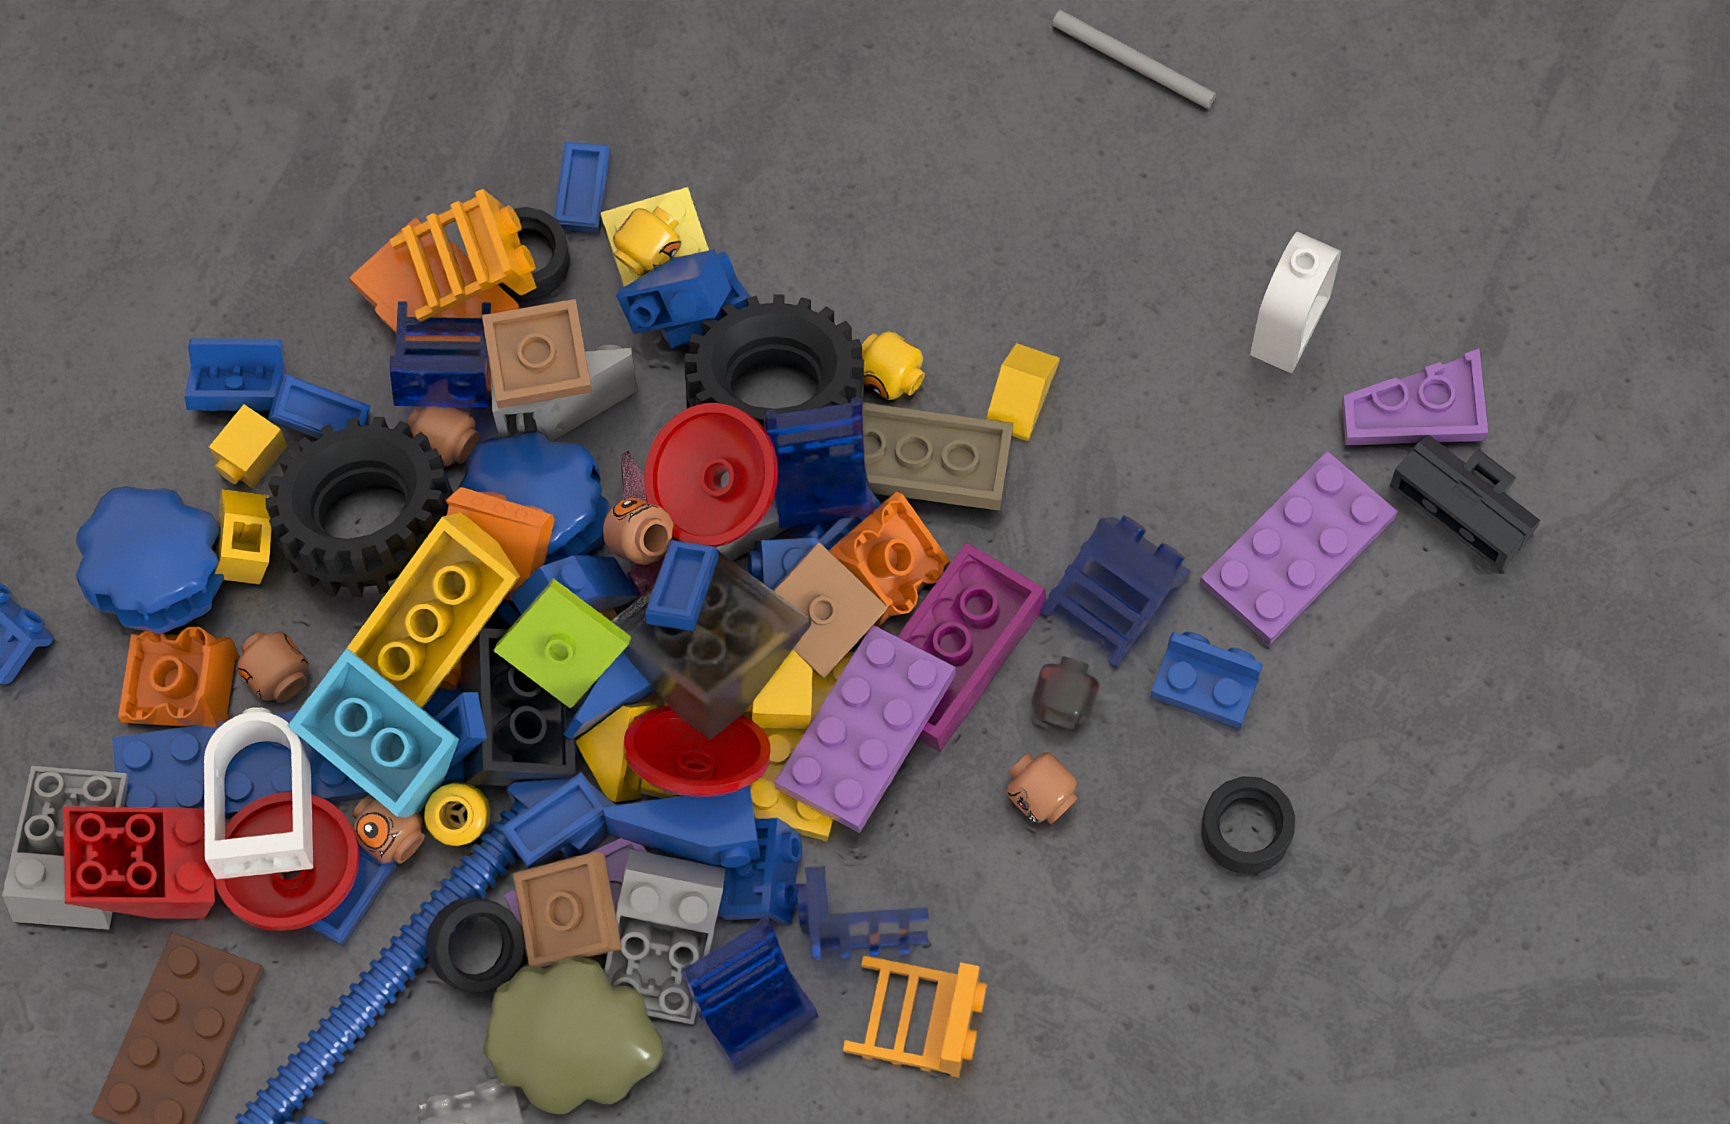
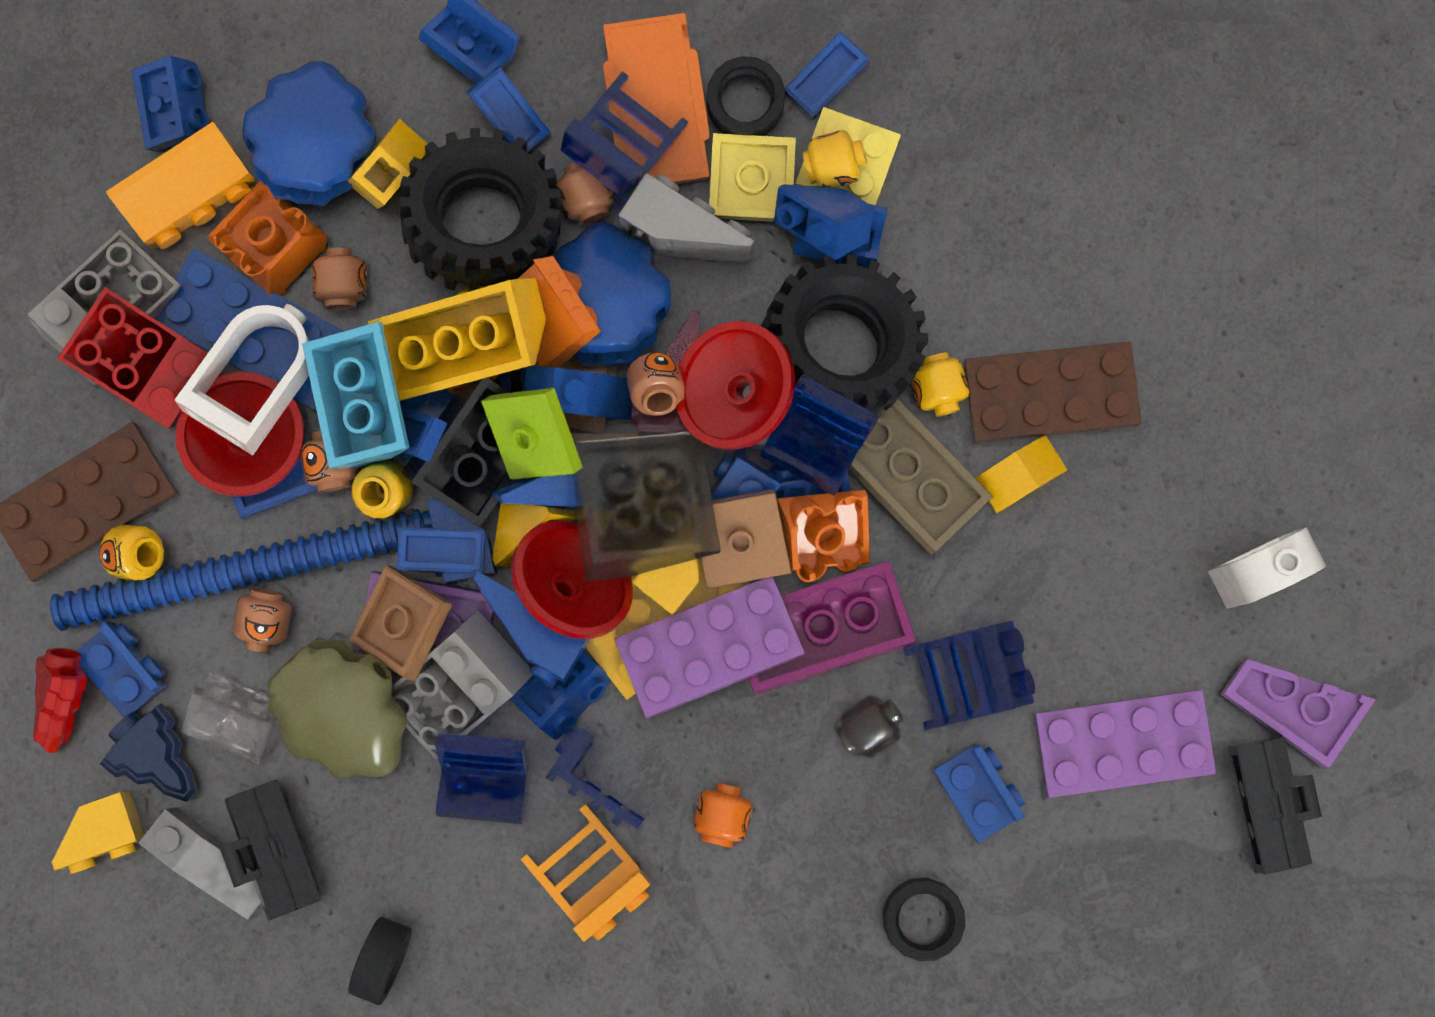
camera: 35 degrees right, 15 degrees up
yellow brick [209,404,288,489] -> none
light orange plate [390,189,537,322] -> none
black tyre [425,897,525,994] -> none
medium nougat plate [482,299,592,409] -> none
blue tile [645,540,719,631] -> none
nougat head [1006,752,1078,824] -> none
light grey bar [1052,10,1216,109] -> none
none -> yellow head [99,524,164,581]
none -> light orange slope [106,122,257,251]
none -> nougat head [232,588,292,652]
none -> orange head [693,782,753,848]
none -> light yellow plate [709,133,796,222]
none -> reddish brown plate [964,341,1141,443]

